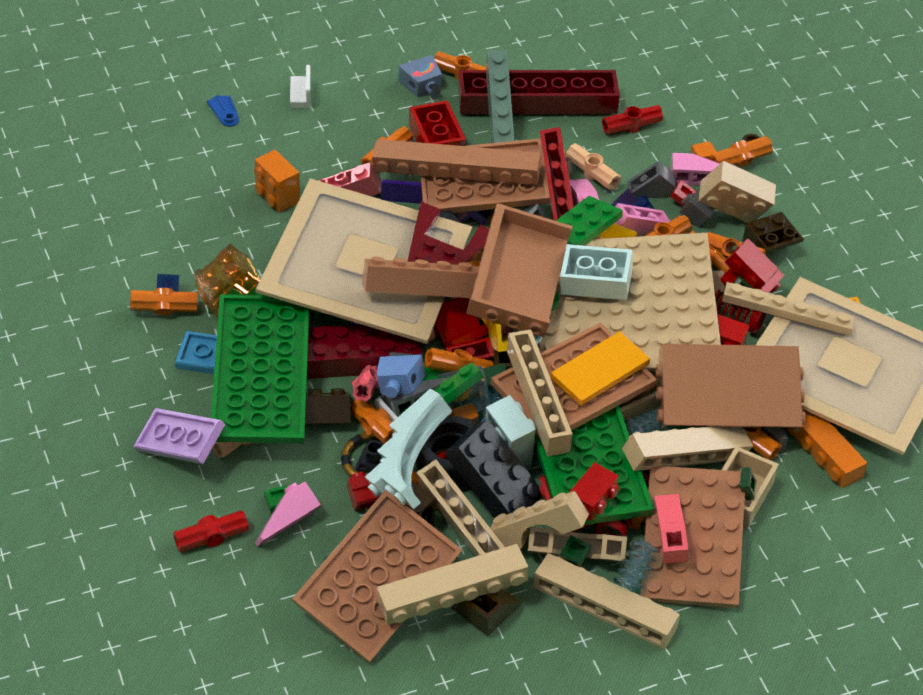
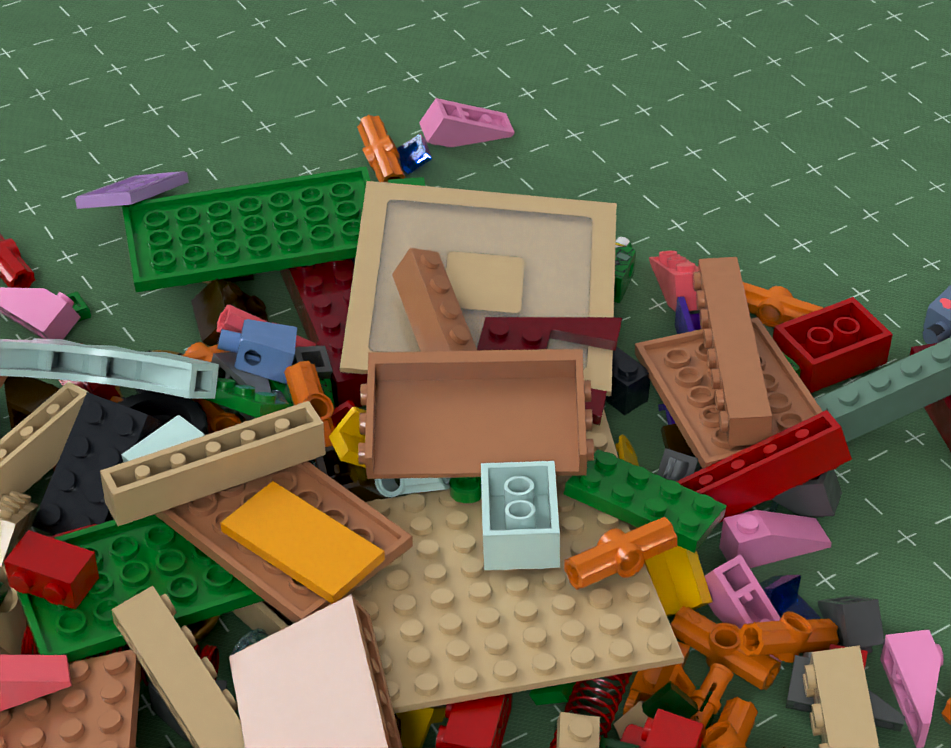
camera: 80 degrees right, 5 degrees down
clear orange piece [195,244,260,318] -> none
blue piece [207,95,239,127] -> none
orange brick [254,150,300,213] -> none
white panel [290,65,310,108] -> none
light nougat piece [566,143,621,191] -> none
none -> bright pink slope [419,98,515,147]
none -> orange piece [564,517,677,590]
none -> dark green tile [642,681,698,719]
none -> orange piece [739,611,839,663]

